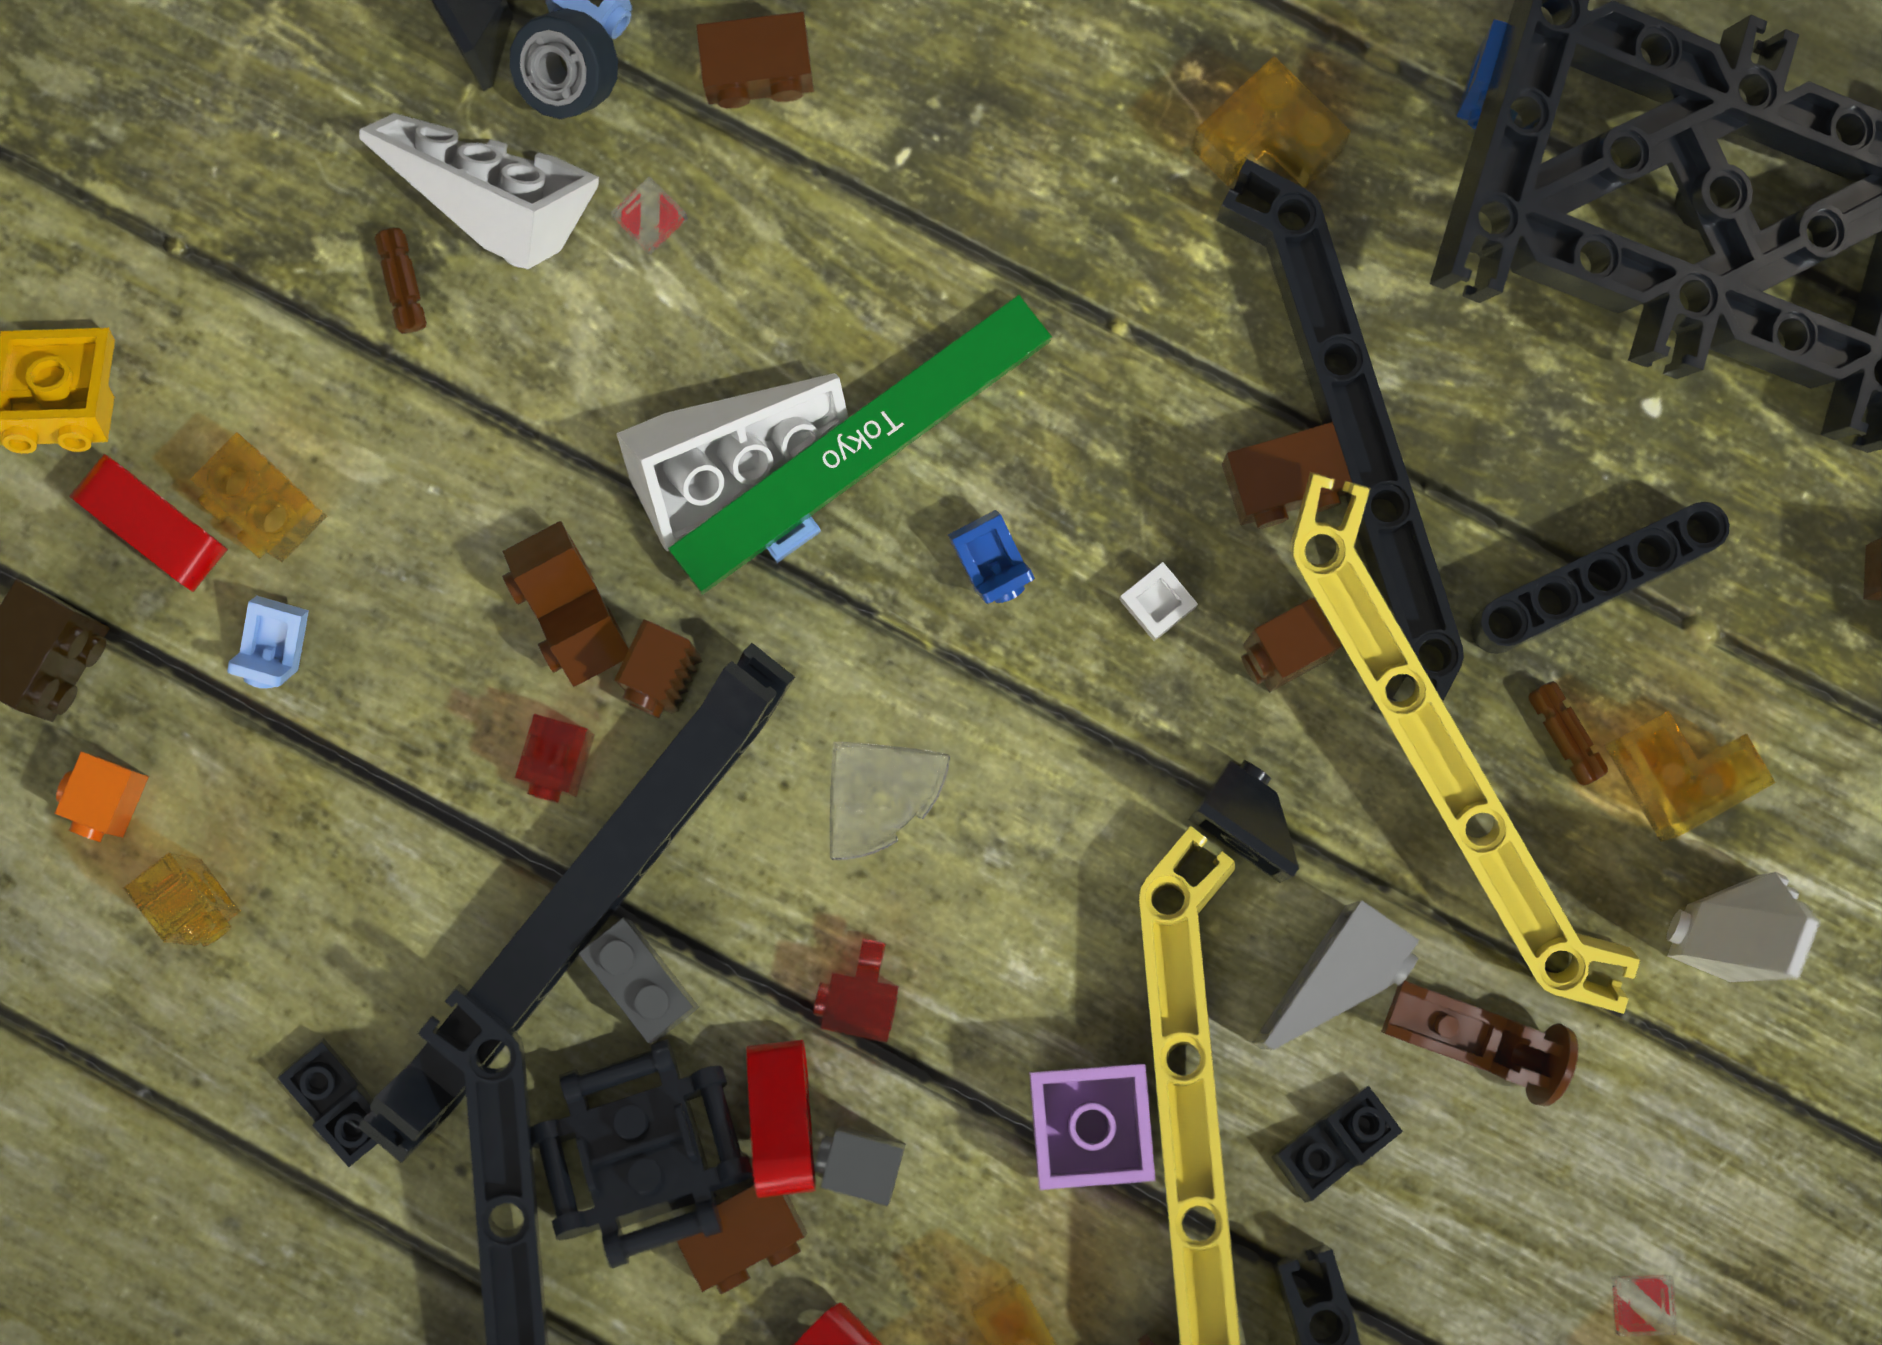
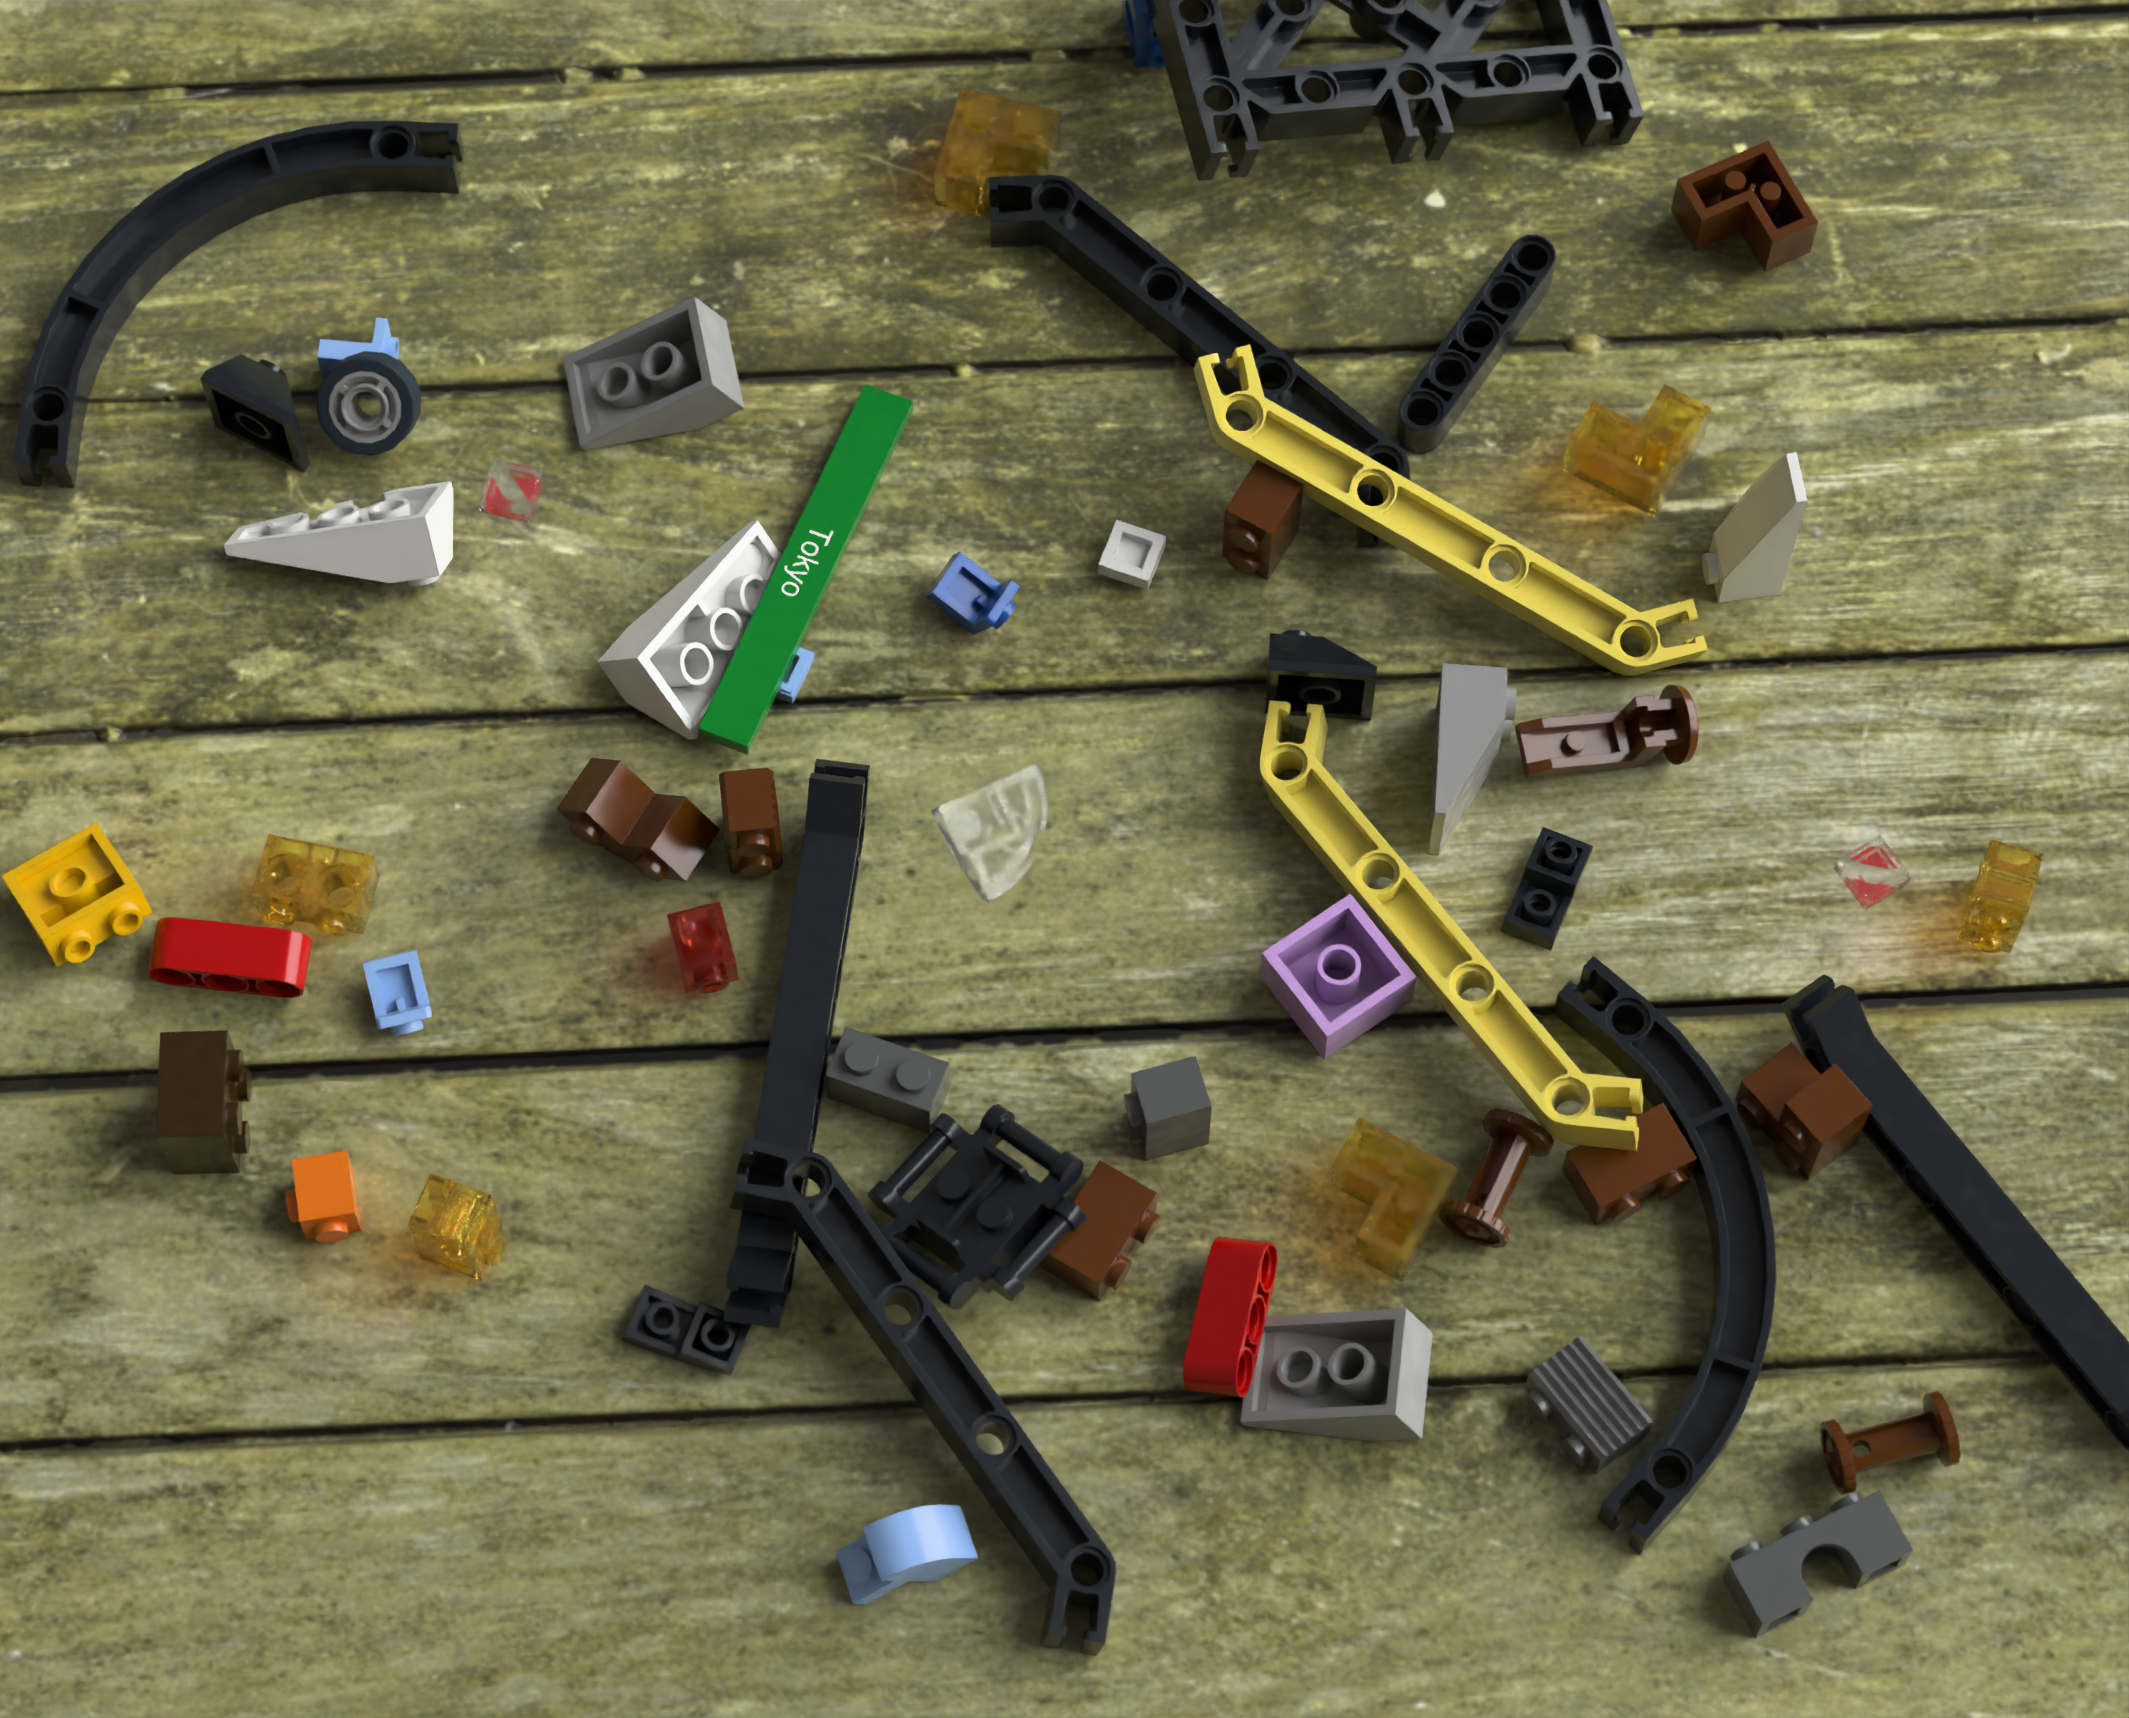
camera: 35 degrees left, 15 degrees down
reddish brown axle [374,228,427,334] -> none
reddish brown brick [696,11,814,109] -> none
red beam [746,1039,816,1198] -> none
clear red brick [813,938,900,1042] -> none
reddish brown brick [1222,422,1352,529] -> none
reddish brown axle [1529,681,1608,786] -> none
none -> light grey slope [563,296,744,450]

